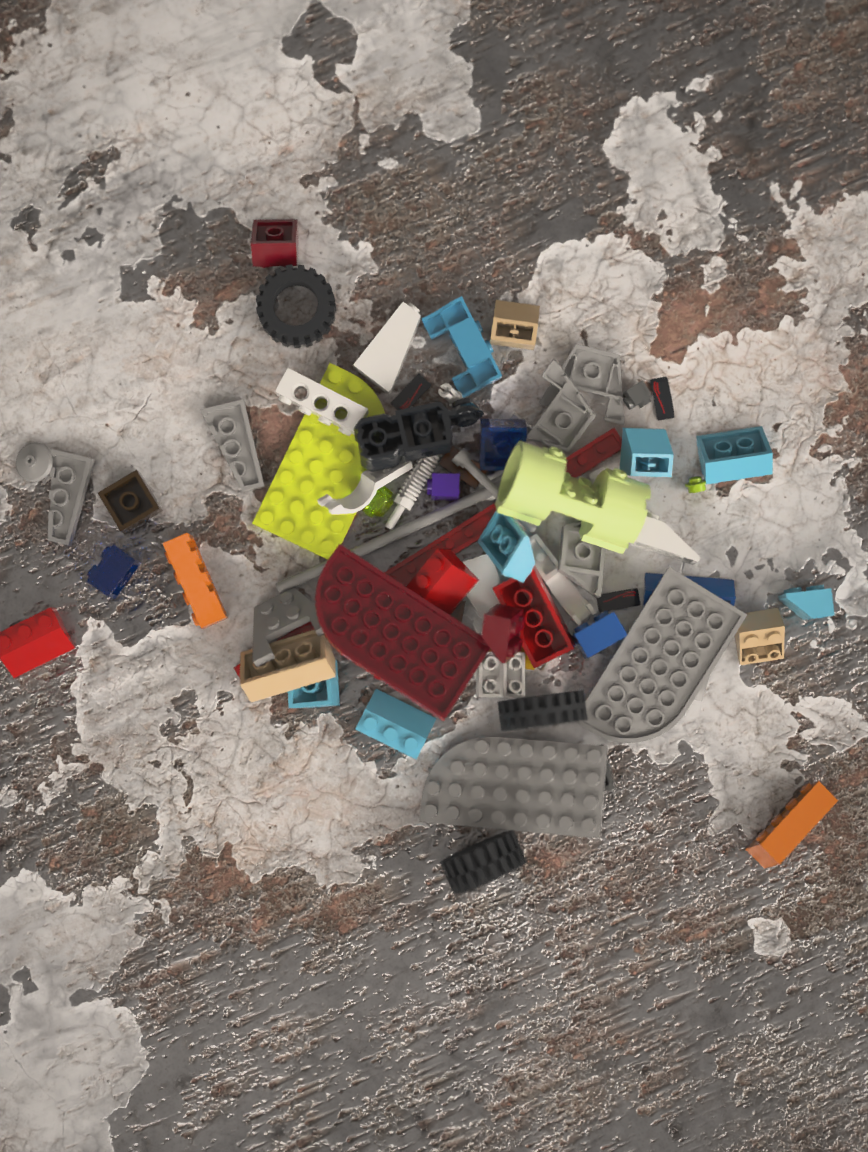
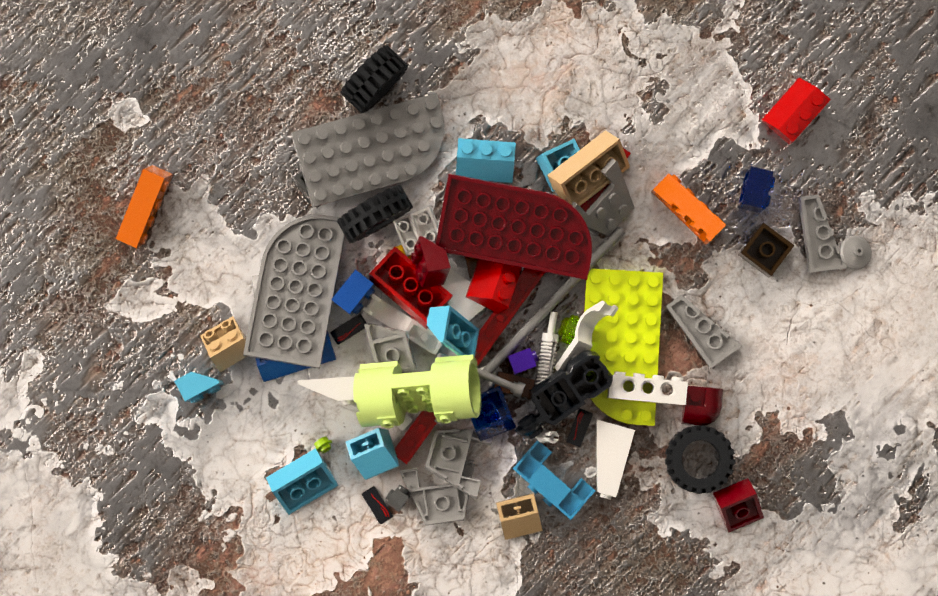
camera: 165 degrees right, 0 degrees up
none -> dark red brick [681,386,723,426]

